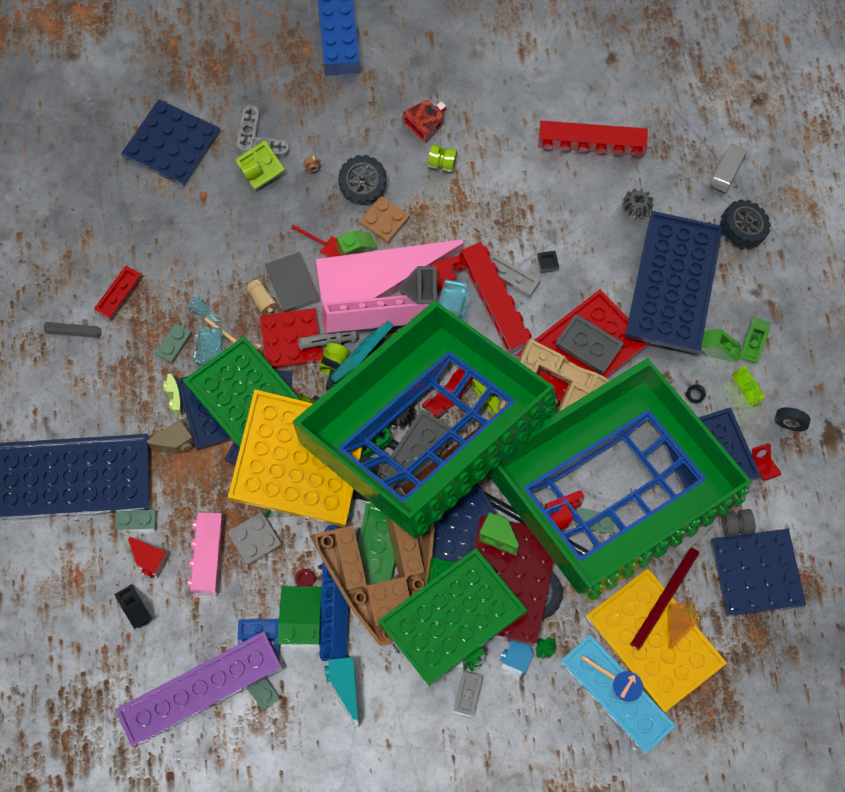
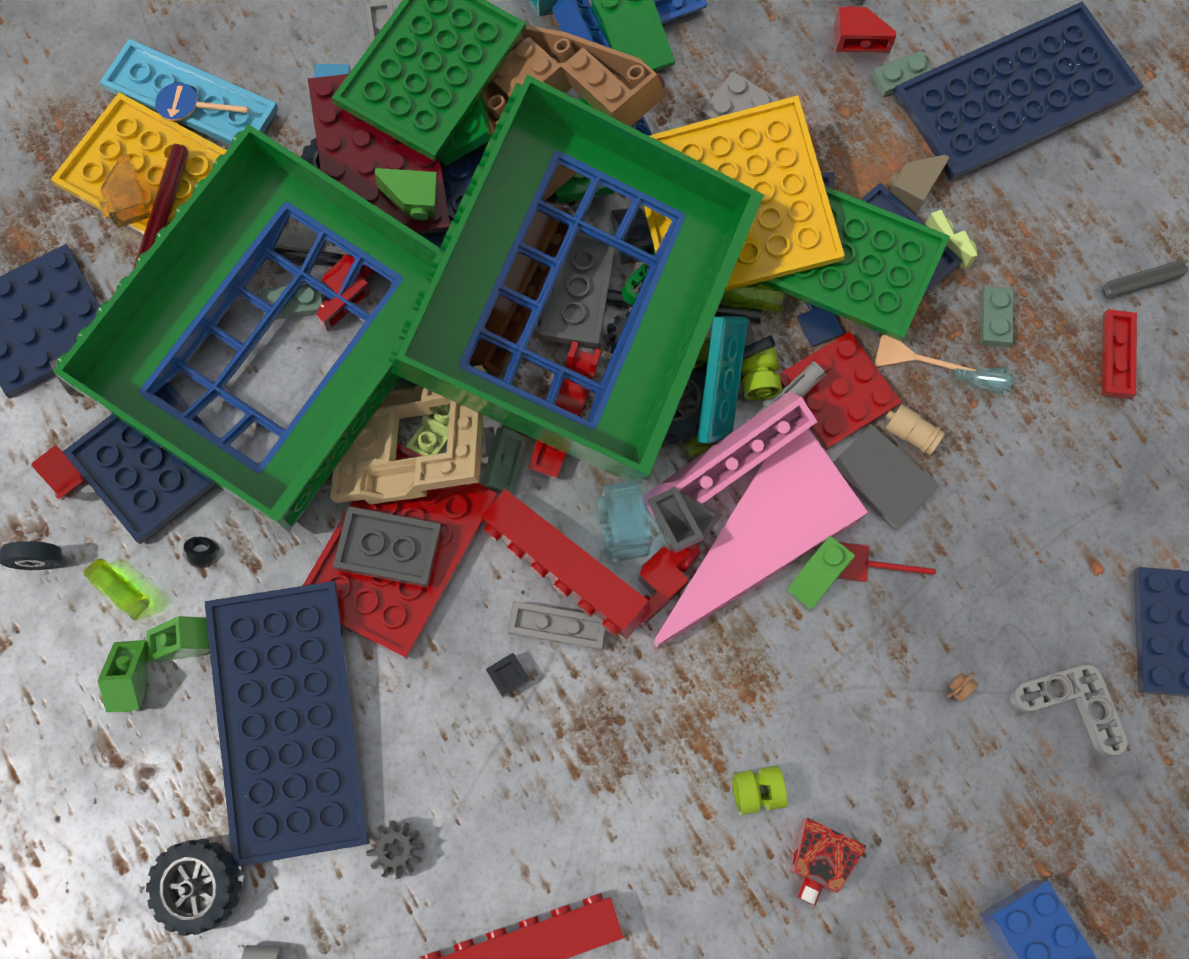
camera: 155 degrees right, 5 degrees up
bright pink brick [188,513,224,596] -> none
clear light blue brick [193,327,223,369] -> none
lime plate [235,140,285,191] -> none
black wheel [338,155,387,205] -> none
medium nougat plate [359,196,410,244] -> none
green plant [535,637,556,659] -> none

